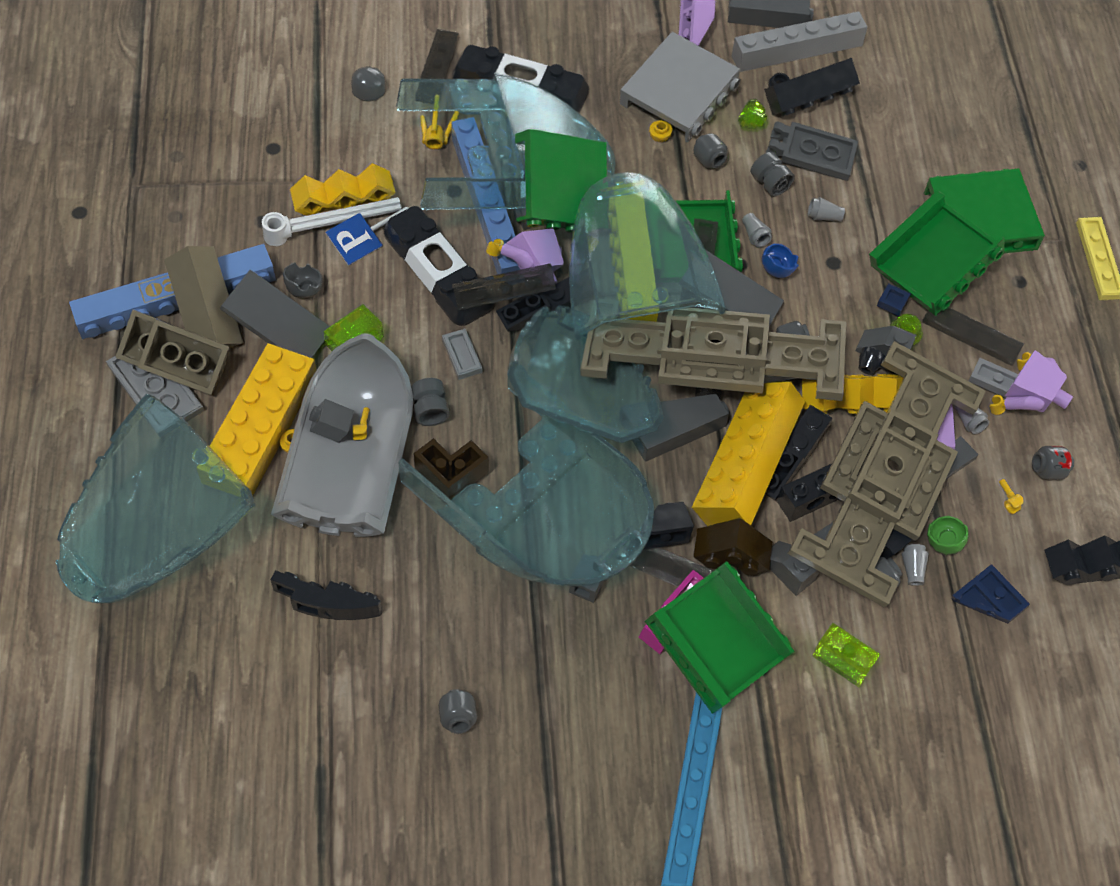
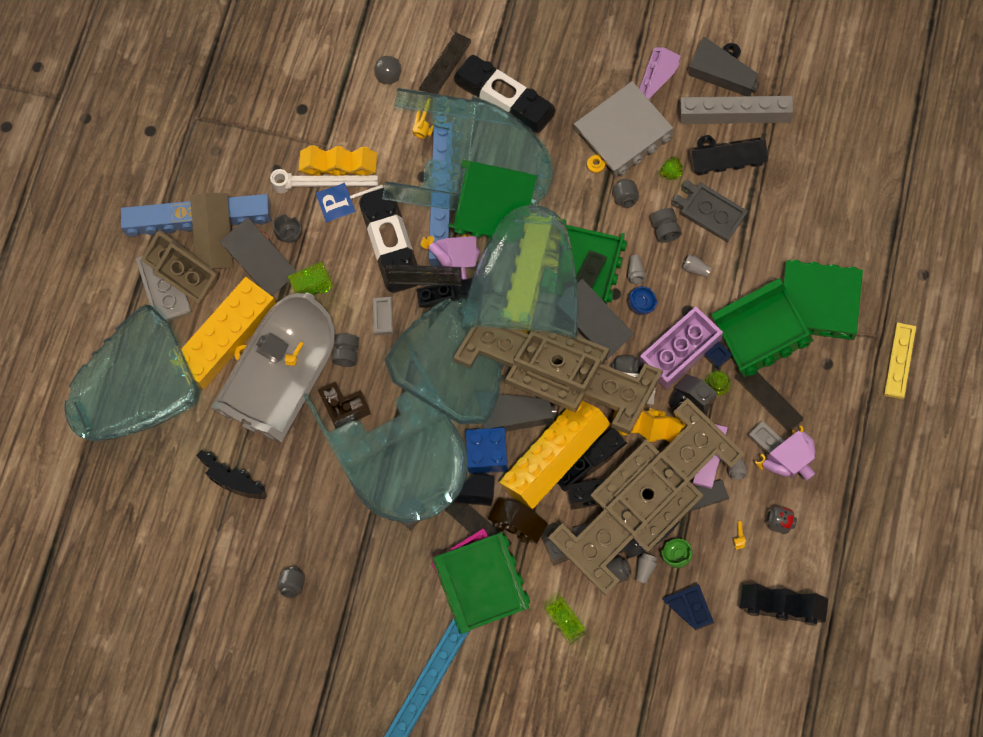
camera: 30 degrees right, 10 degrees up
none -> blue brick [466,428,508,474]
none -> lavender brick [640,306,723,390]

